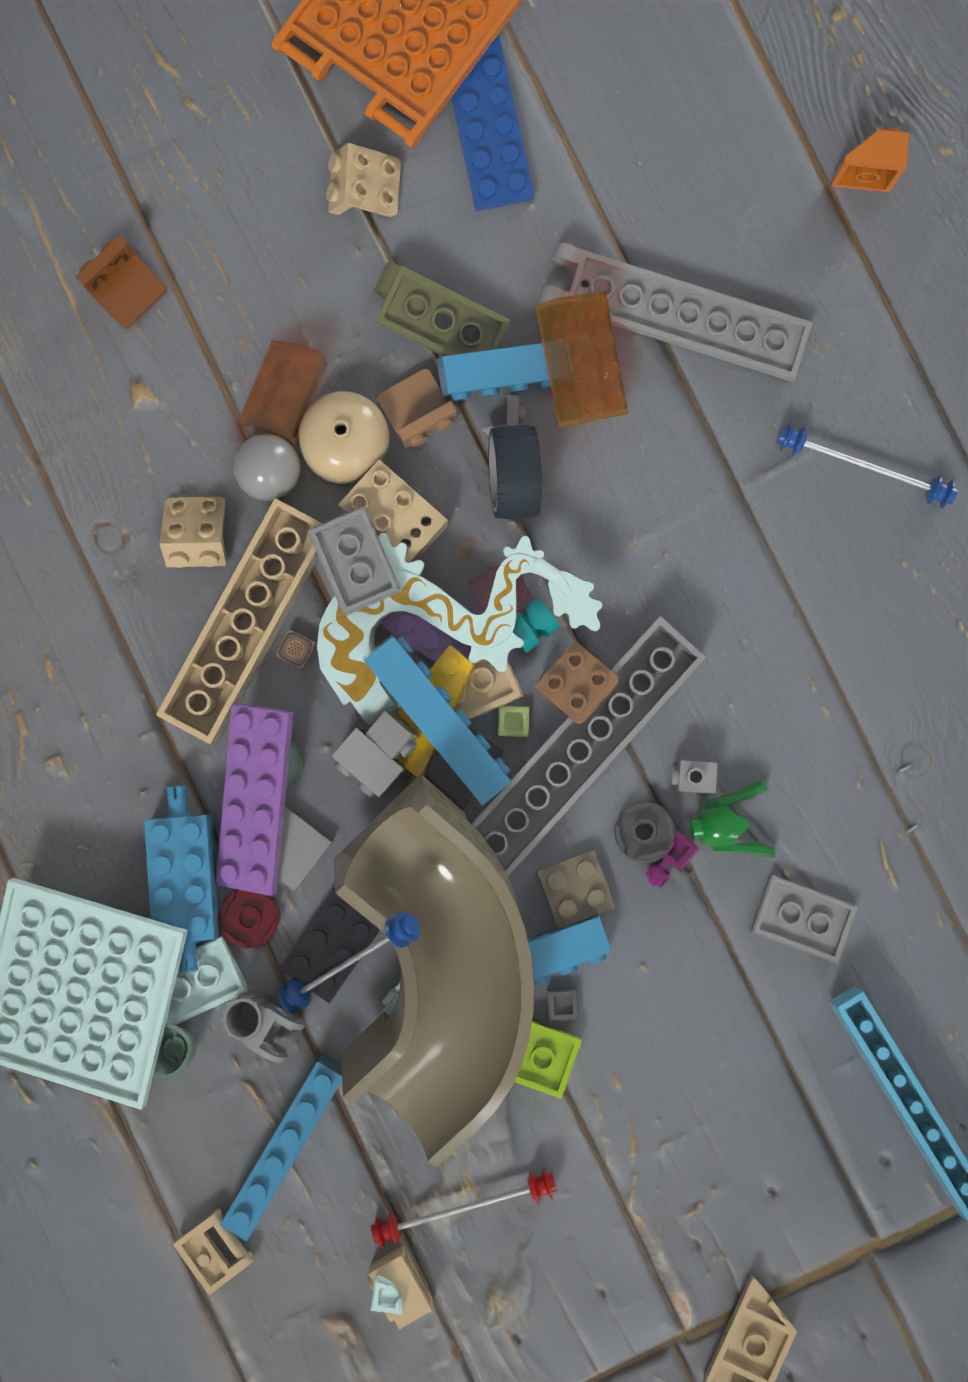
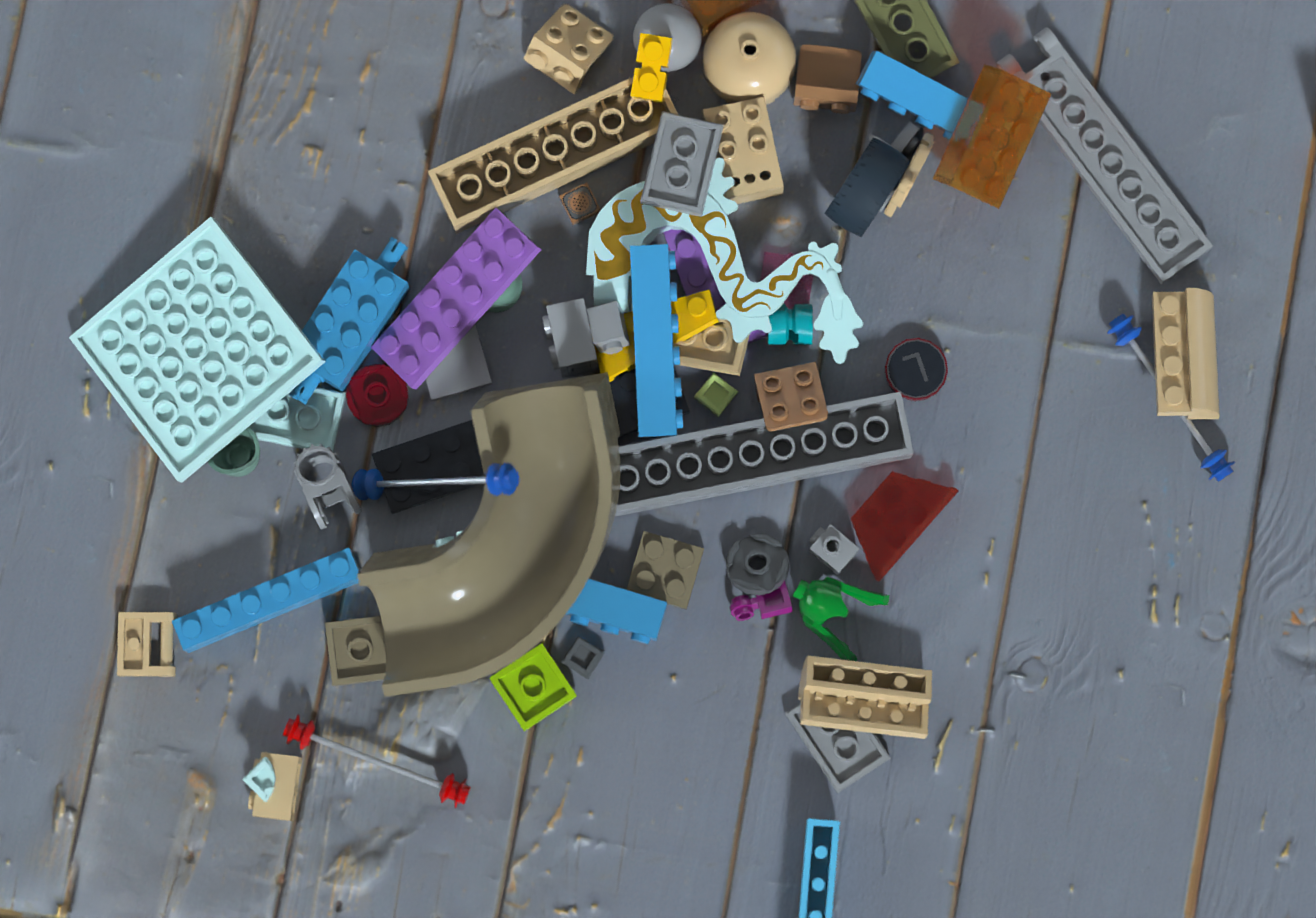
camera: 40 degrees right, 5 degrees down
none -> dark tan plate [325,616,386,687]
none -> yellow piece [630,33,673,103]
none -> tan brick [798,656,932,739]
none -> clear red wing [850,471,959,583]
none -> tan tile [884,132,935,218]
none -> black tile [885,338,948,401]
none -> tan brick [1152,288,1220,419]

